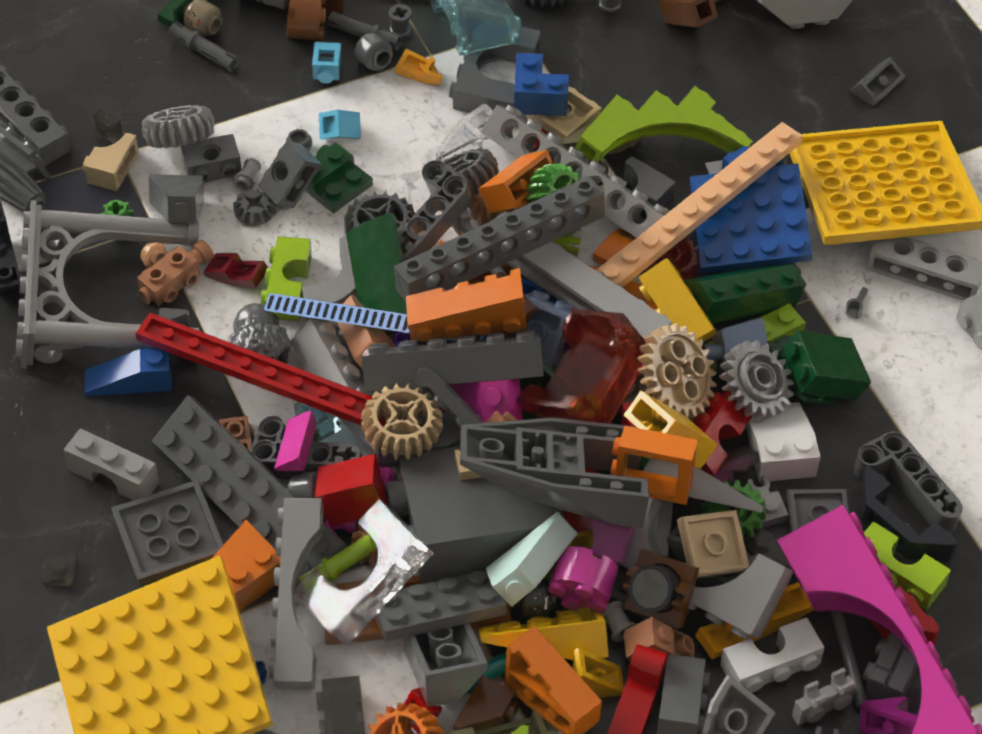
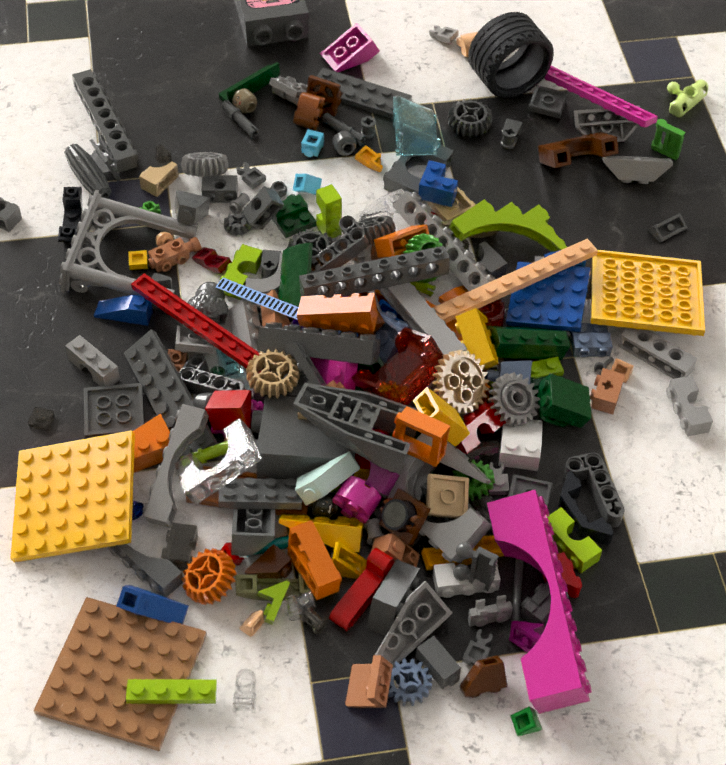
camera: 15 degrees right, 0 degrees up
dark pink slope [275,411,317,471] -> none
none -> yellow plate [128,250,148,270]
none -> light grey plate [175,325,214,355]
none -> dark grey plate [236,162,266,189]
none -> dark grey piece [261,249,281,279]
none -> lime arch [316,184,342,239]
none -> dark grey gear [453,542,499,591]
none -> sand blue plate [570,323,613,357]
none -> nougat brick [590,368,625,415]
none -> light nougat slope [611,358,634,383]

